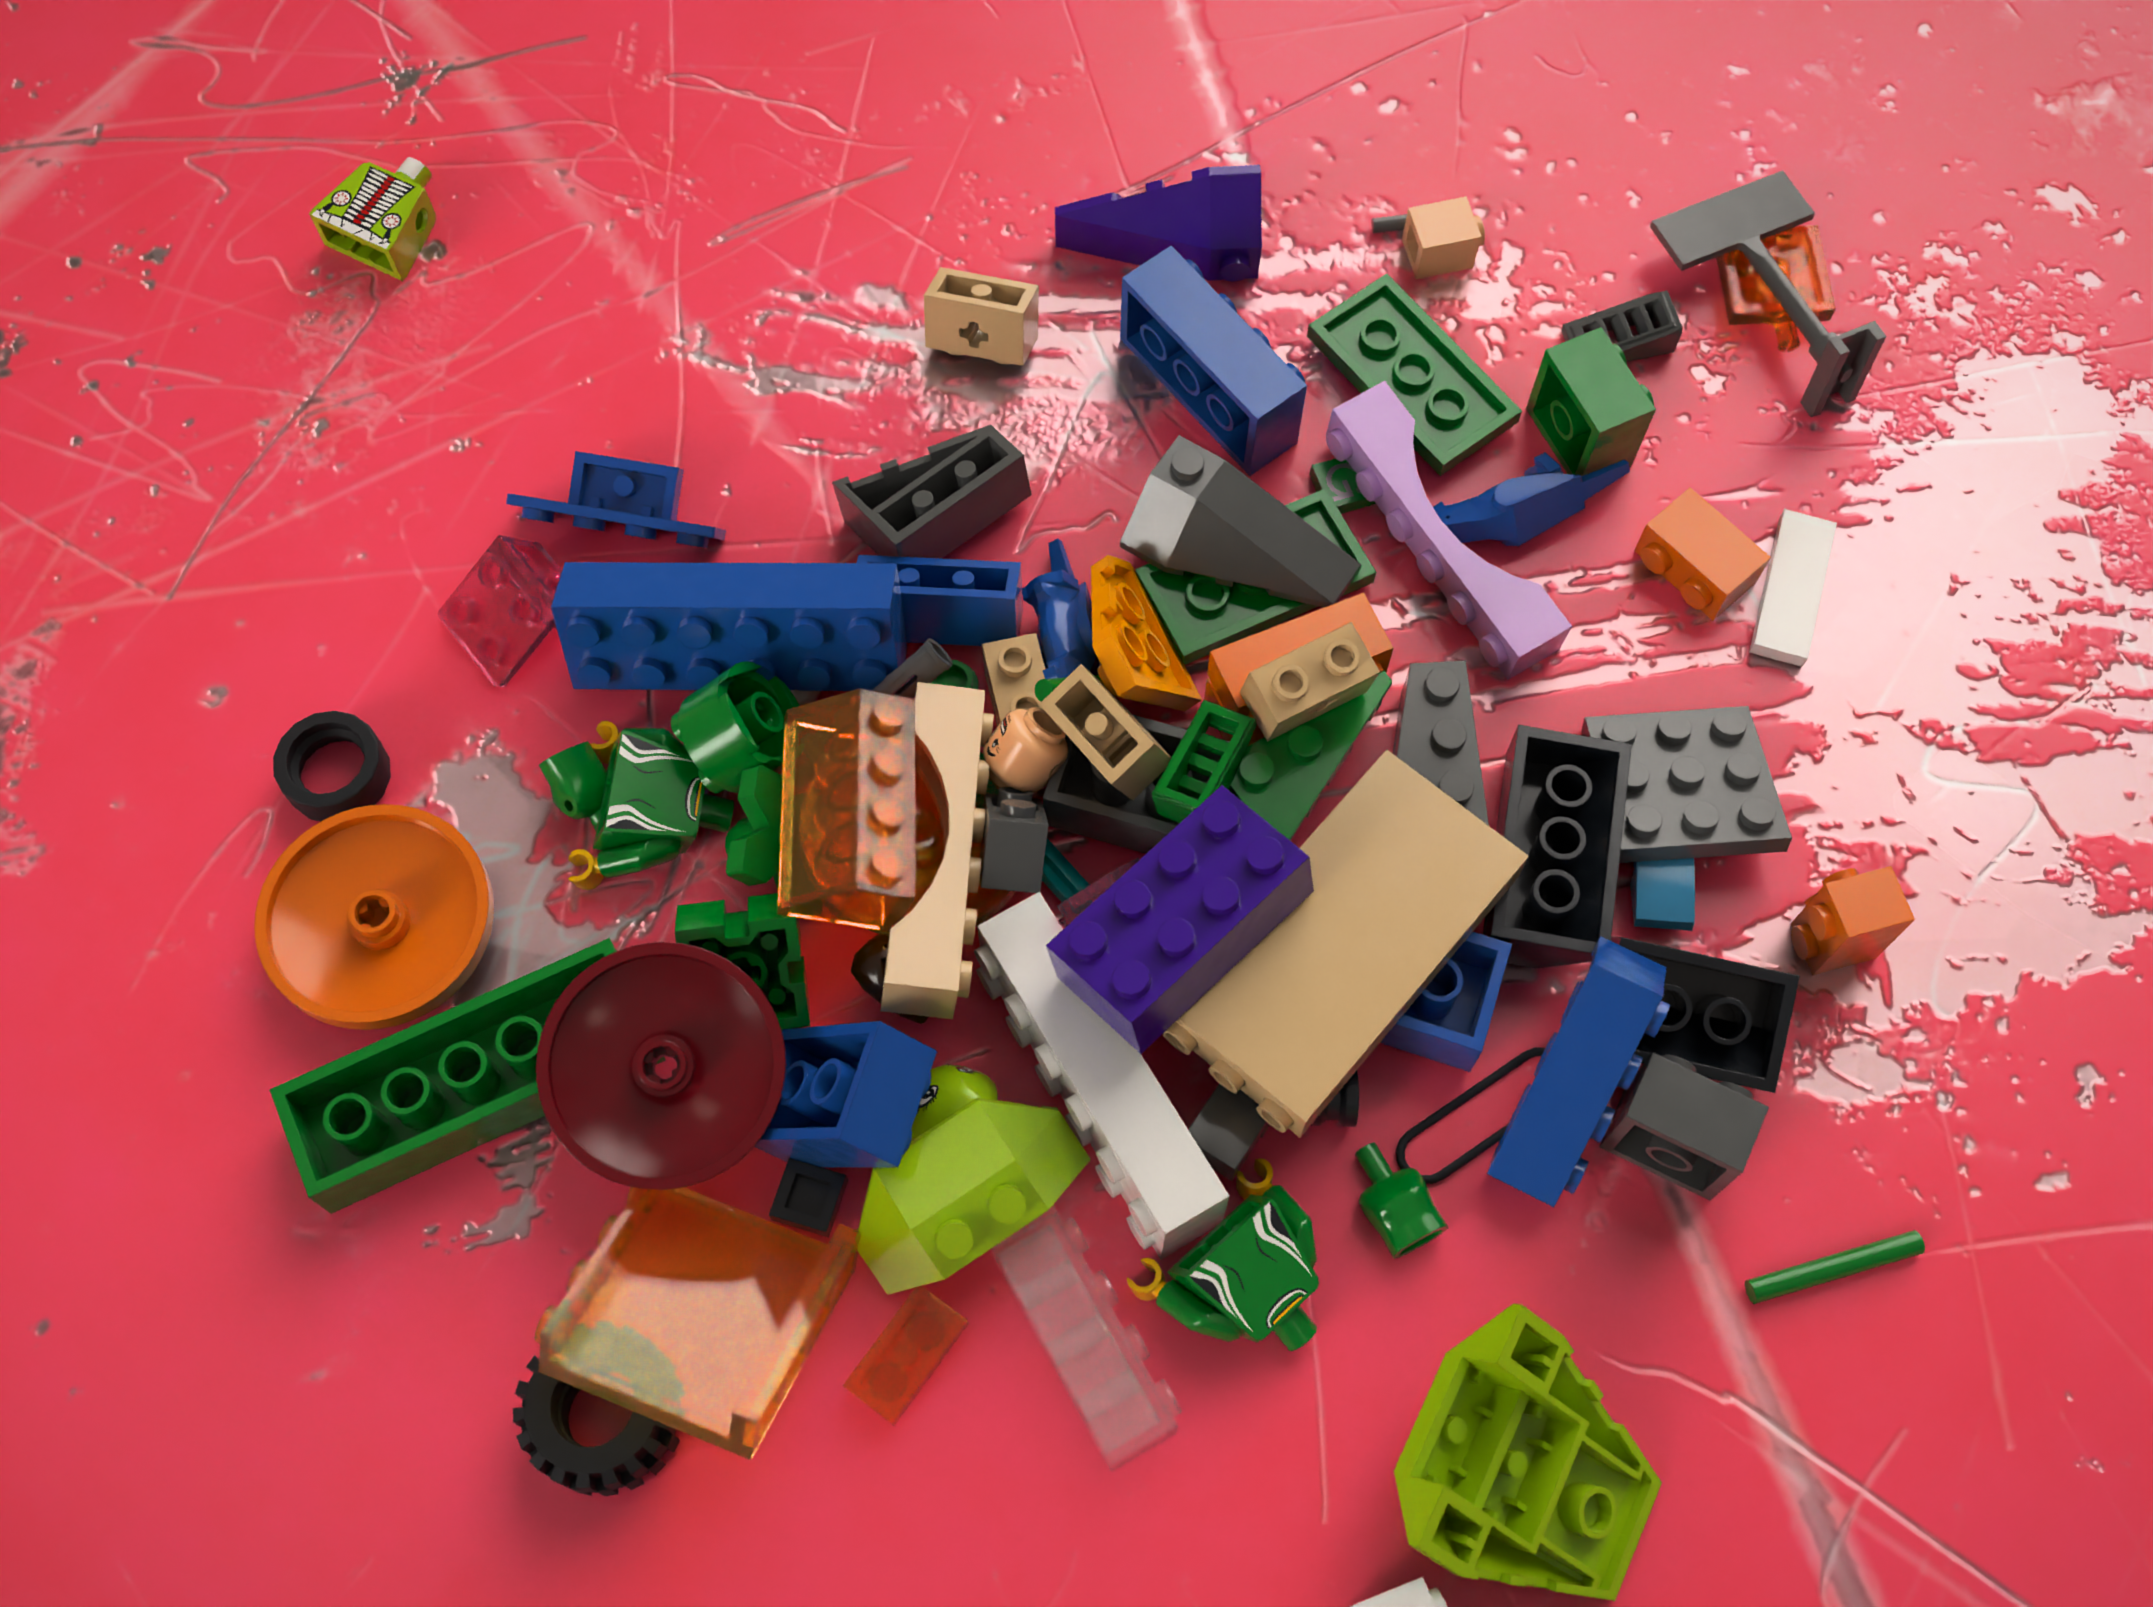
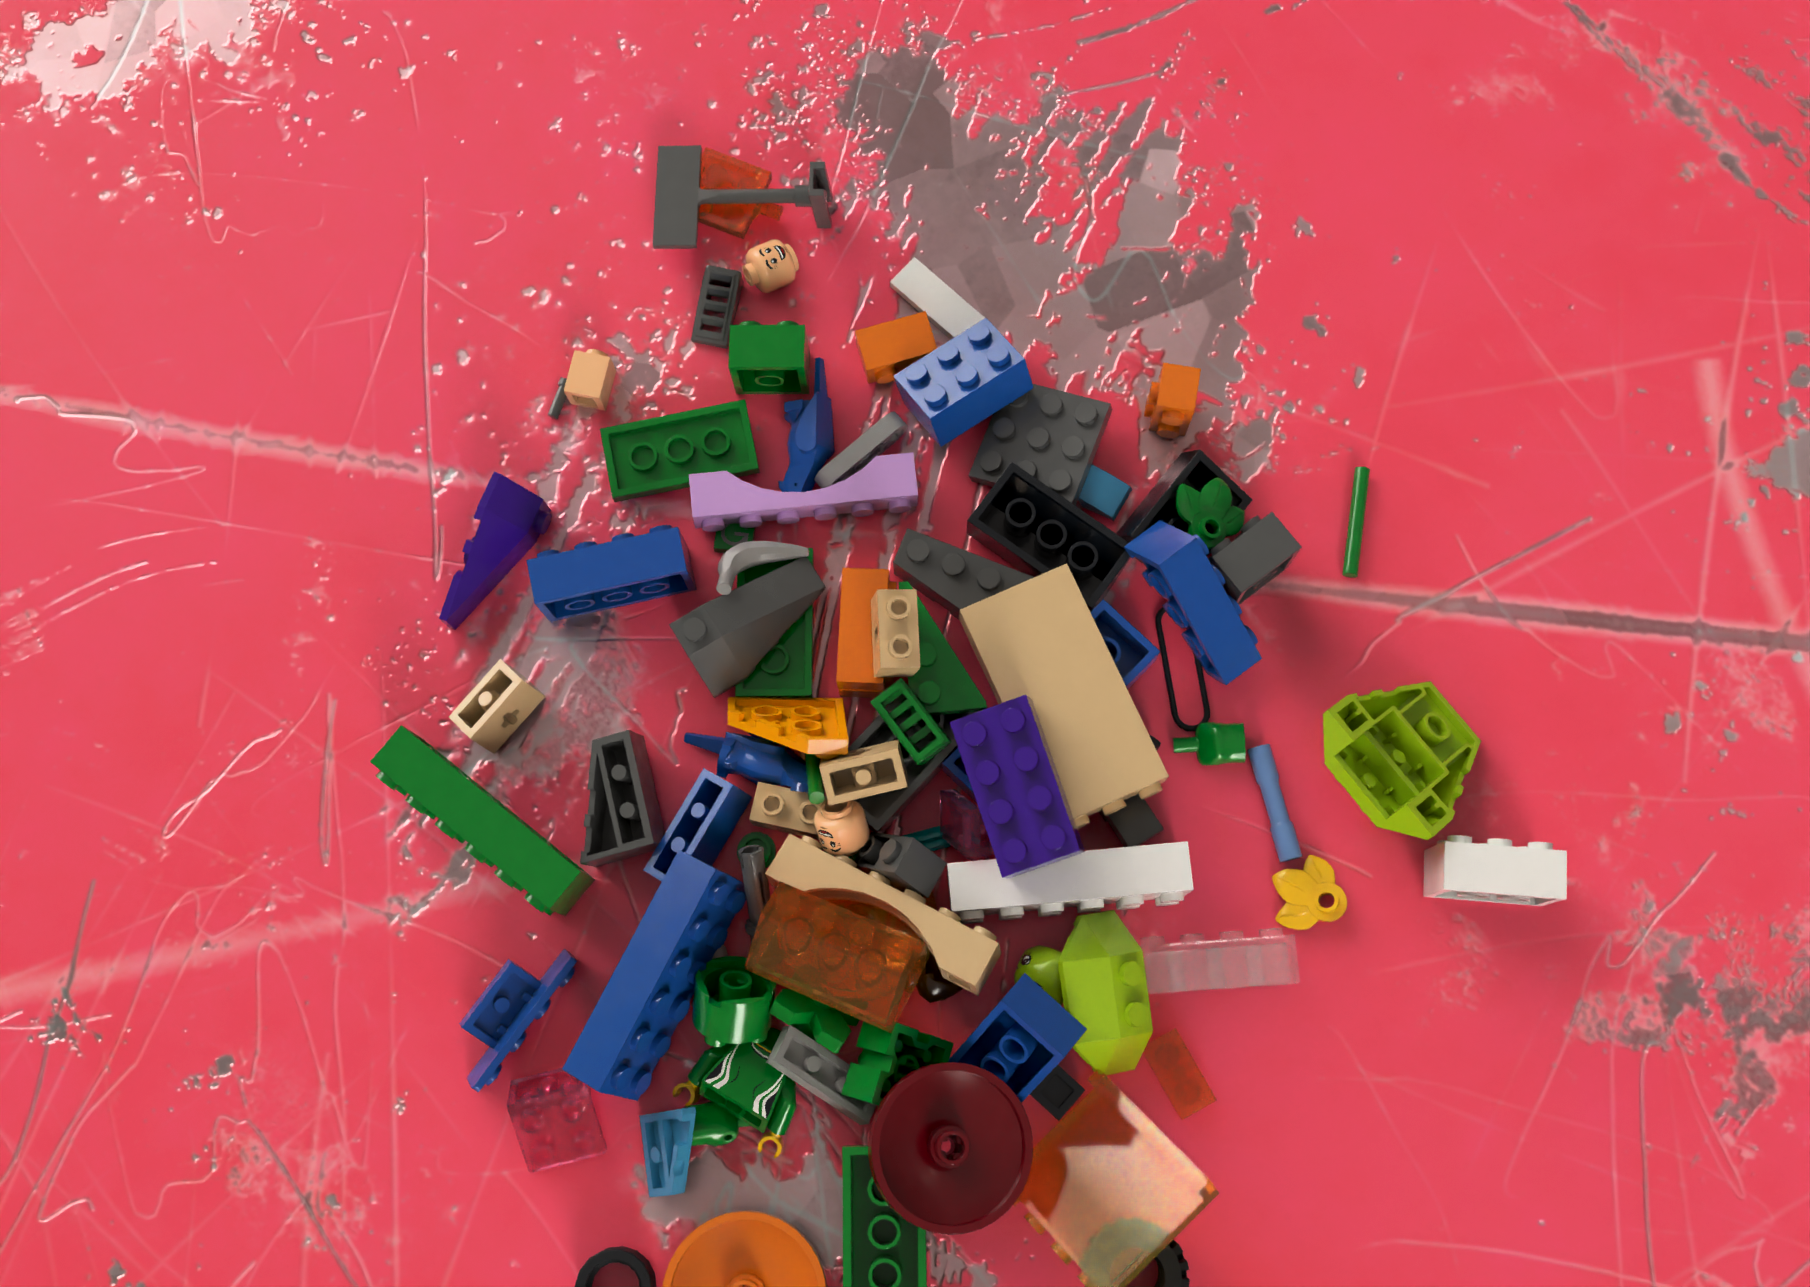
camera: 60 degrees left, 10 degrees up
torso [309,157,436,281] -> none
green torso [1127,1158,1319,1351] -> none
none -> green brick [370,725,595,916]
none -> dark azure wing [639,1107,696,1198]
none -> light grey piece [716,541,809,595]
none -> light nougat head [742,239,799,293]
none -> light grey plate [766,1025,876,1125]
none -> light grey beam [814,411,908,488]
none -> blue brick [893,318,1034,447]
none -> green plate [1176,477,1245,549]
none -> medium blue piece [1247,744,1303,862]
none -> yellow plate [1272,855,1347,930]

